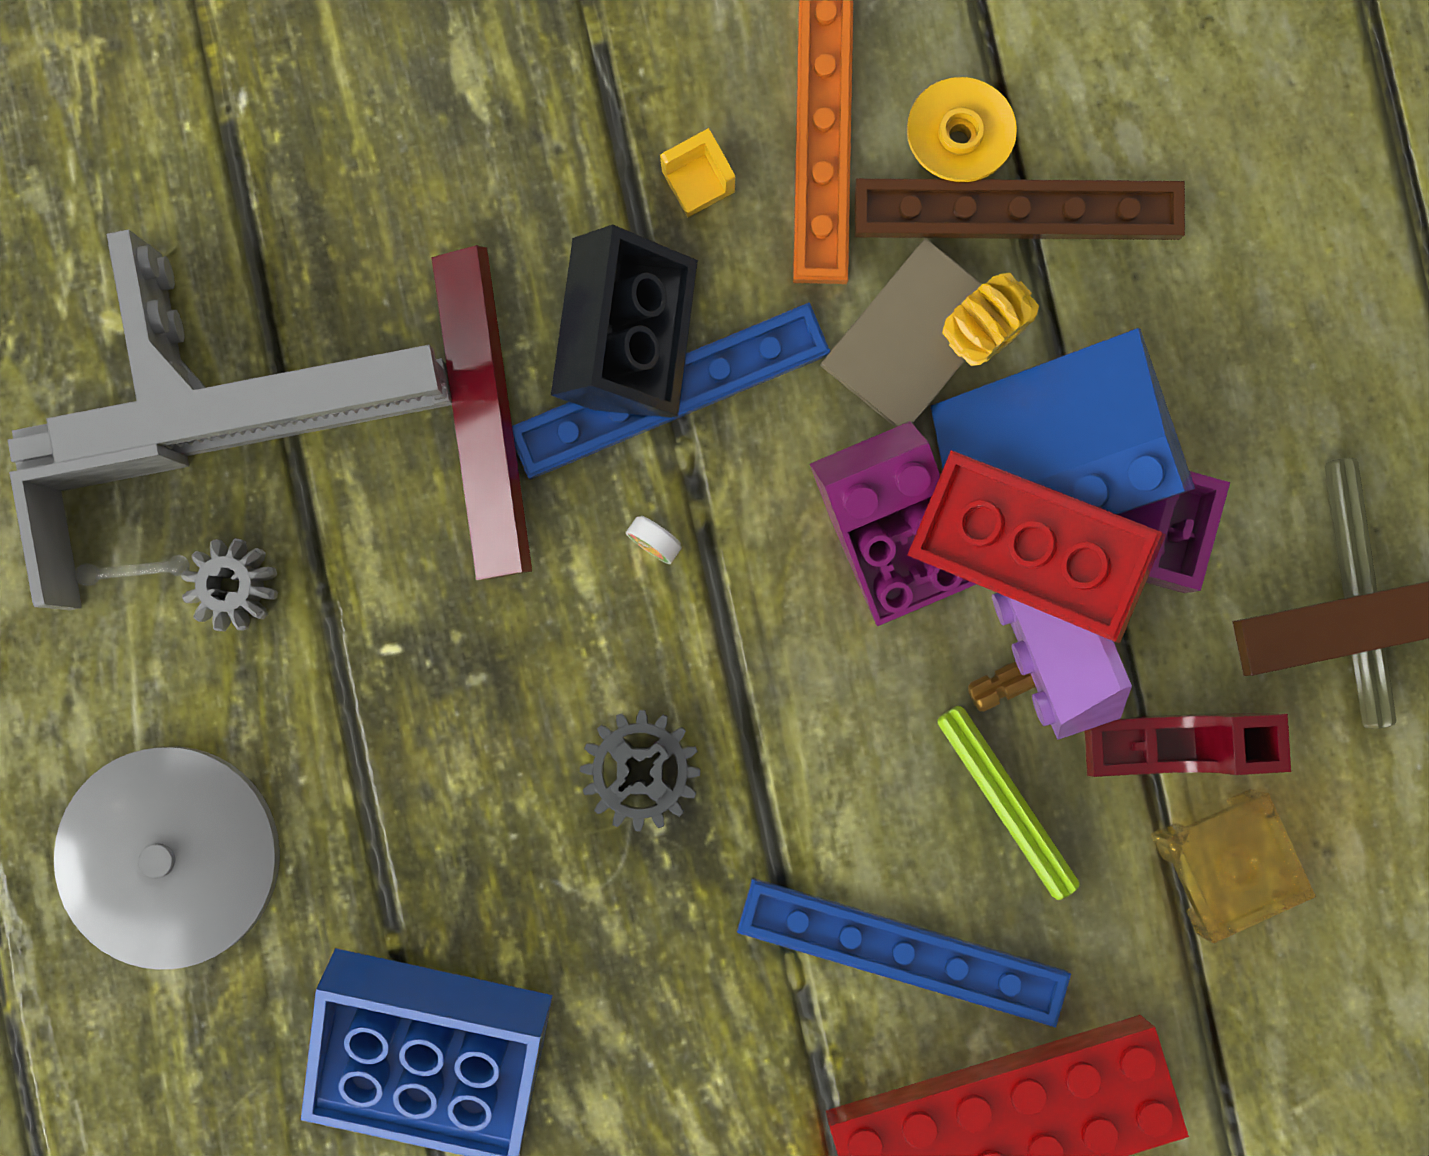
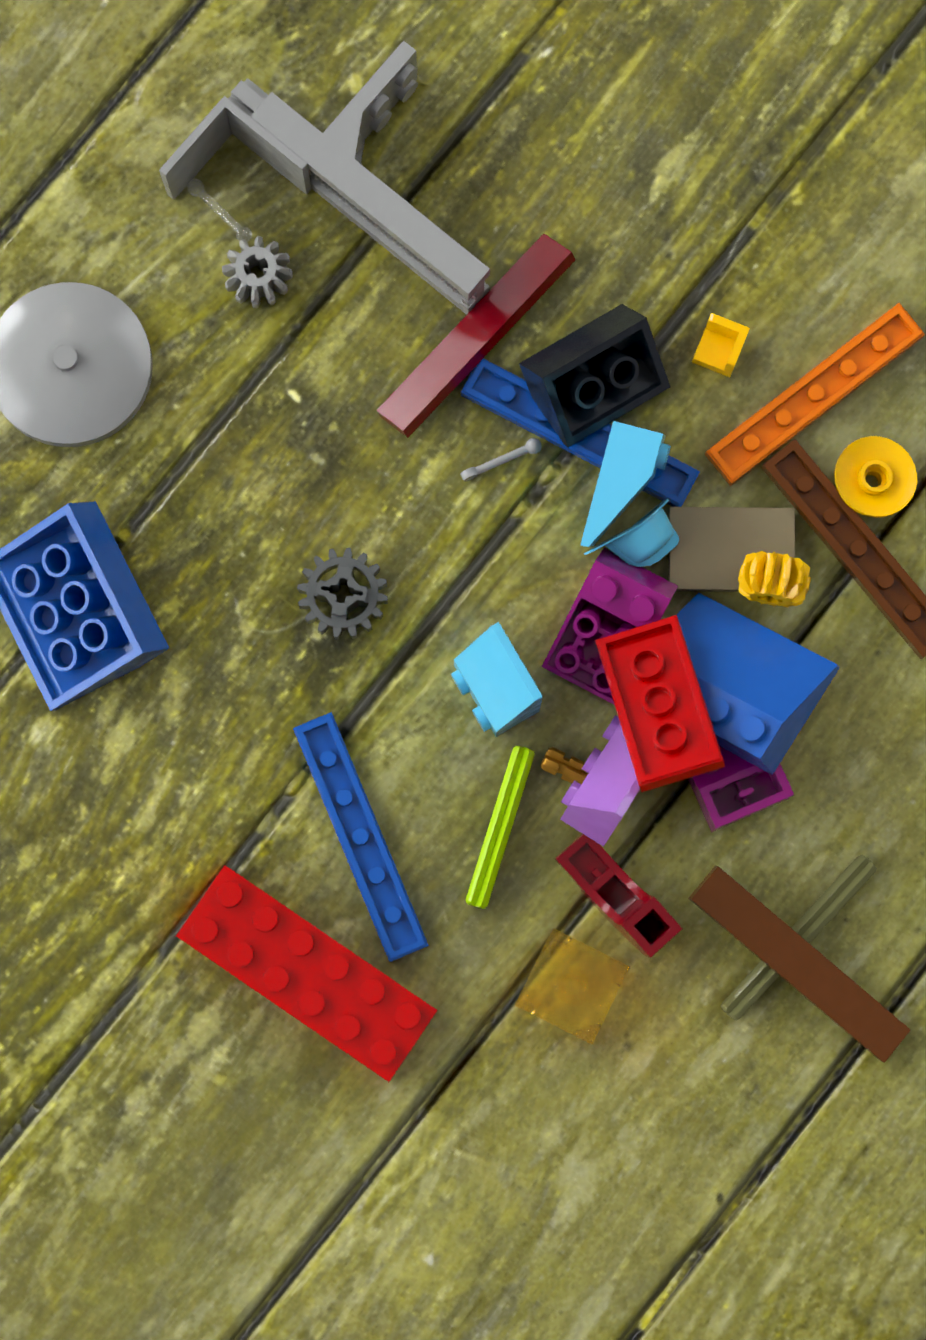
camera: 50 degrees right, 5 degrees down
white tile [626,516,682,564] -> none
none -> medium azure slope [451,622,543,737]
none -> light grey hinge [460,438,542,482]
none -> medium azure slope [580,421,671,547]
none -> medium azure piece [584,498,679,567]

